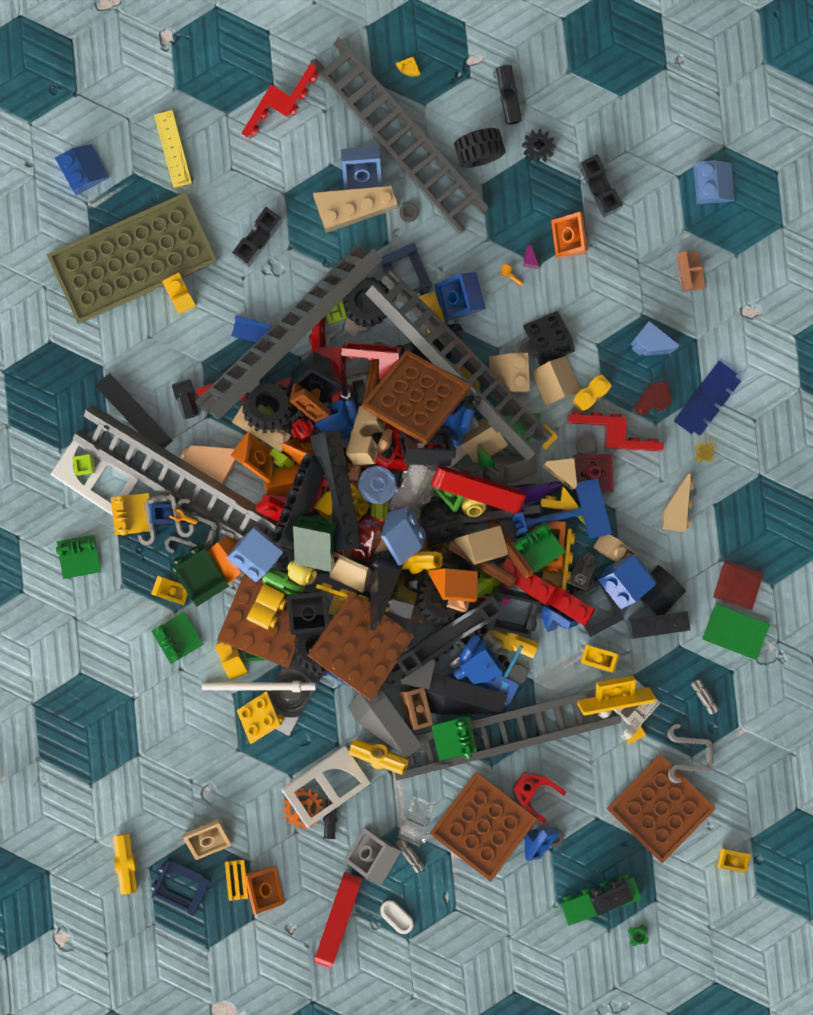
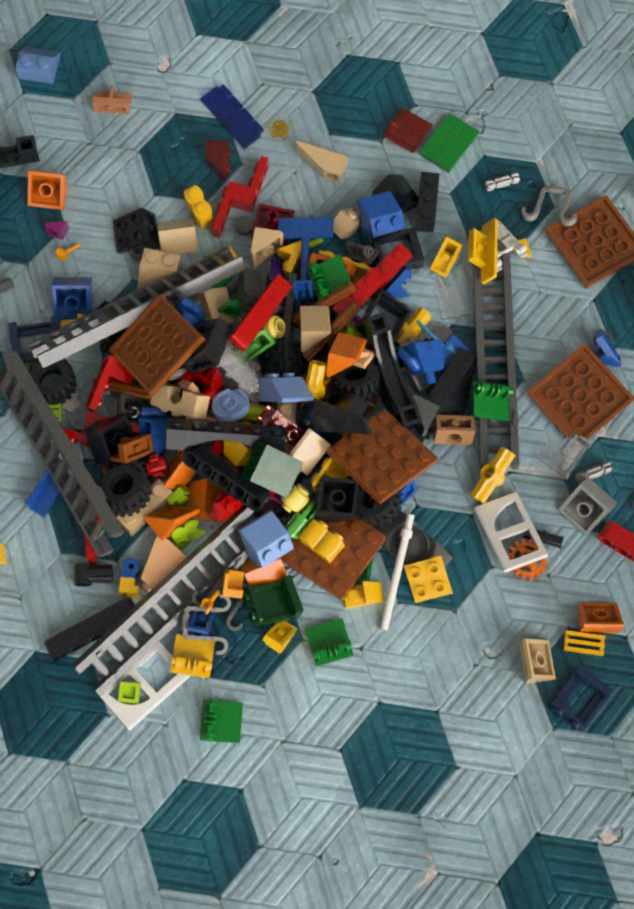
camera: 75 degrees left, 15 degrees down
yellow piece [113,833,138,894] -> none
dark grey wedge [348,687,423,758] -> none
red piece [512,772,567,823] -> none
medium blue slope [630,321,679,356] -> none
none -> leg [118,558,141,598]
none -> lime plate [171,519,206,550]
none -> light orange panel [222,569,244,599]

